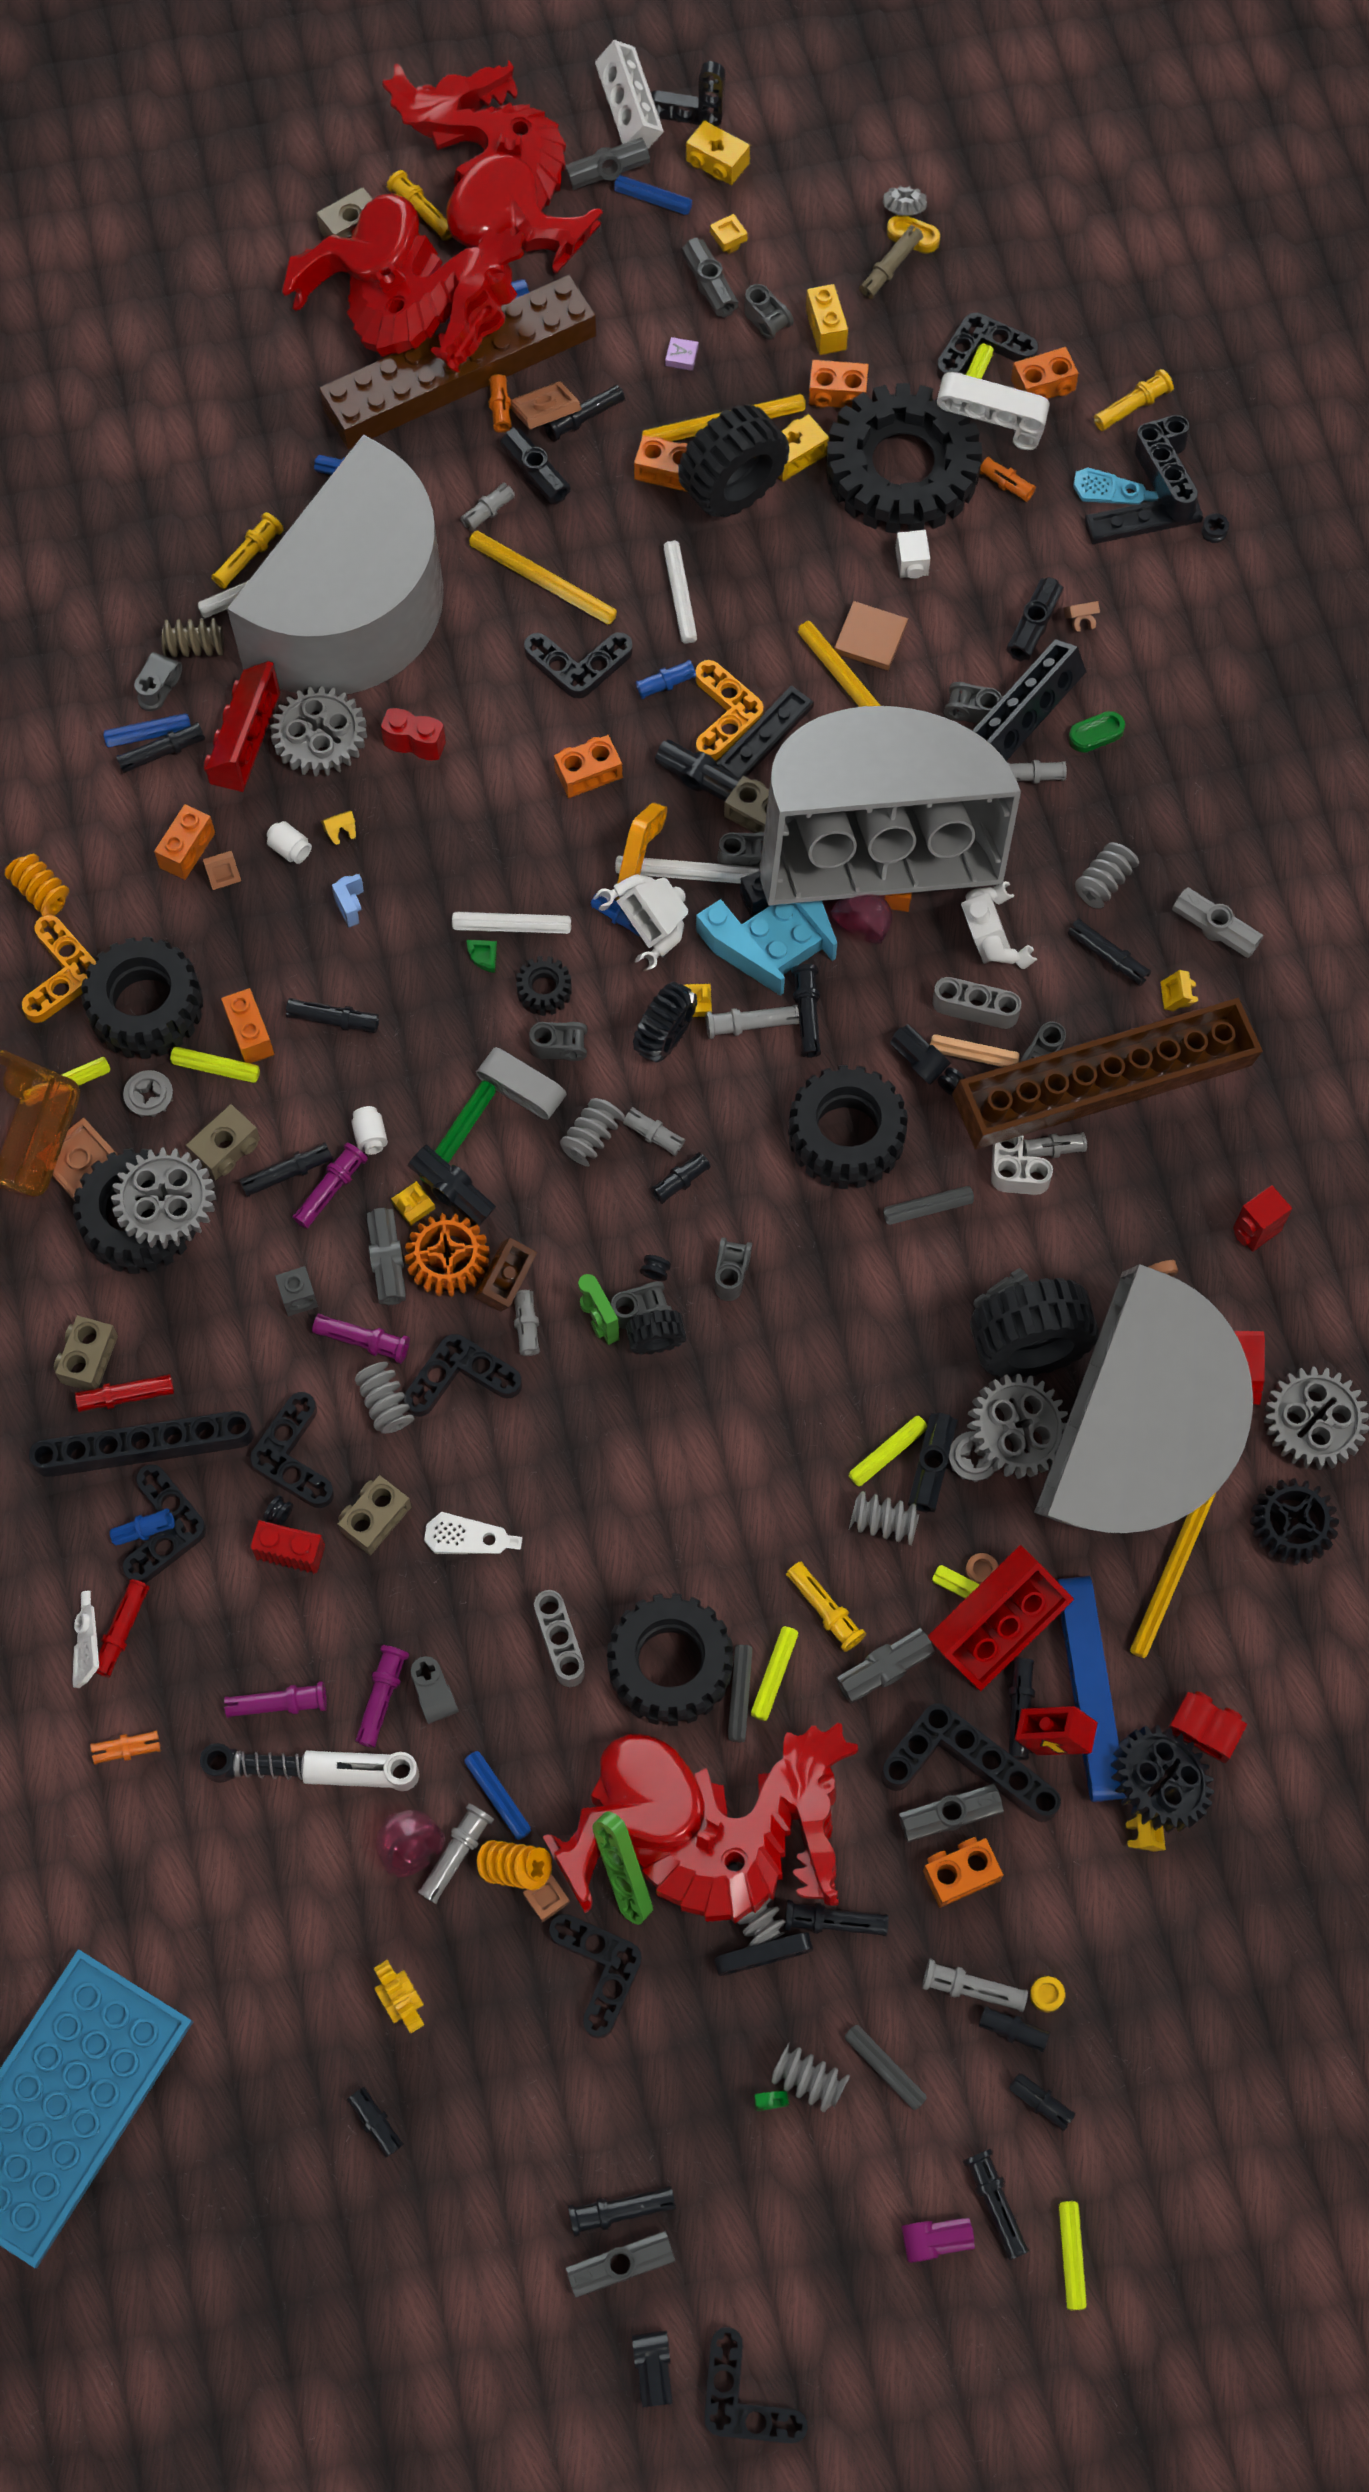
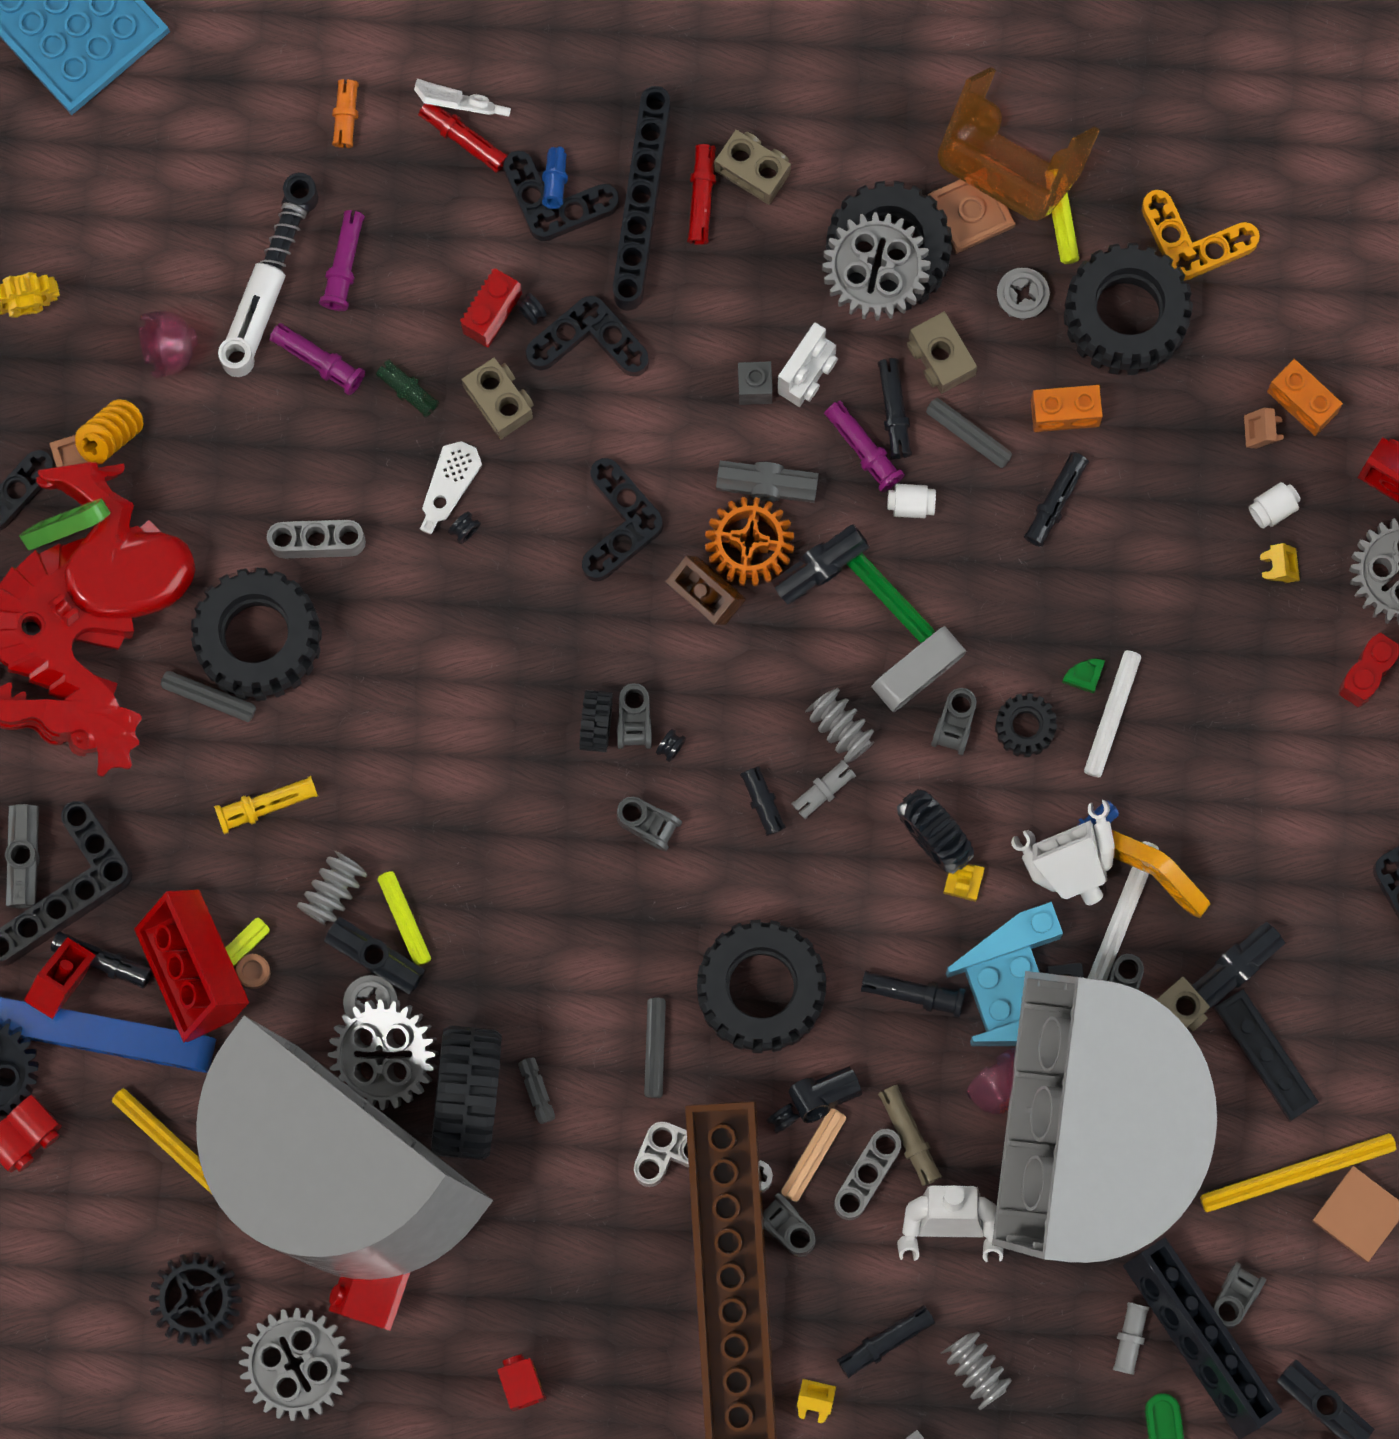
camera: 110 degrees right, 10 degrees up
light orange piece [4,853,69,917] -> none
neon yellow axle [170,1047,260,1083] -> none
magenta pin [312,1314,410,1364] -> none
light blue bracket [332,874,364,928] -> none
light grey piece [355,1362,415,1434] -> none
yellow tile [391,1181,435,1226] -> none
dark grey piece [411,1656,459,1724] -> none
light grey pin [418,1803,494,1904] -> none
blue axle [464,1751,531,1840] -> none
light grey pin [514,1290,540,1356] -> none
orange brick [554,735,623,798] -> none
bright green plate [578,1274,619,1345] -> none
blue pin [635,660,696,699] -> none
light orange beam [695,660,764,761] -> none
light grey pin [705,1005,799,1039] -> none
neon yellow axle [751,1626,798,1721] -> none
dark grey piece [836,1628,935,1704] -> none
light grey pin [1023,1132,1087,1158] -> none
nougat tile [1148,1260,1178,1277] -> none
none -> clear green pin [376,359,439,418]
none -> black bush [448,511,481,544]
none -> white plate [778,322,838,407]
none -> dark tan pin [878,1085,942,1186]
none -> dark grey axle [926,398,1012,468]

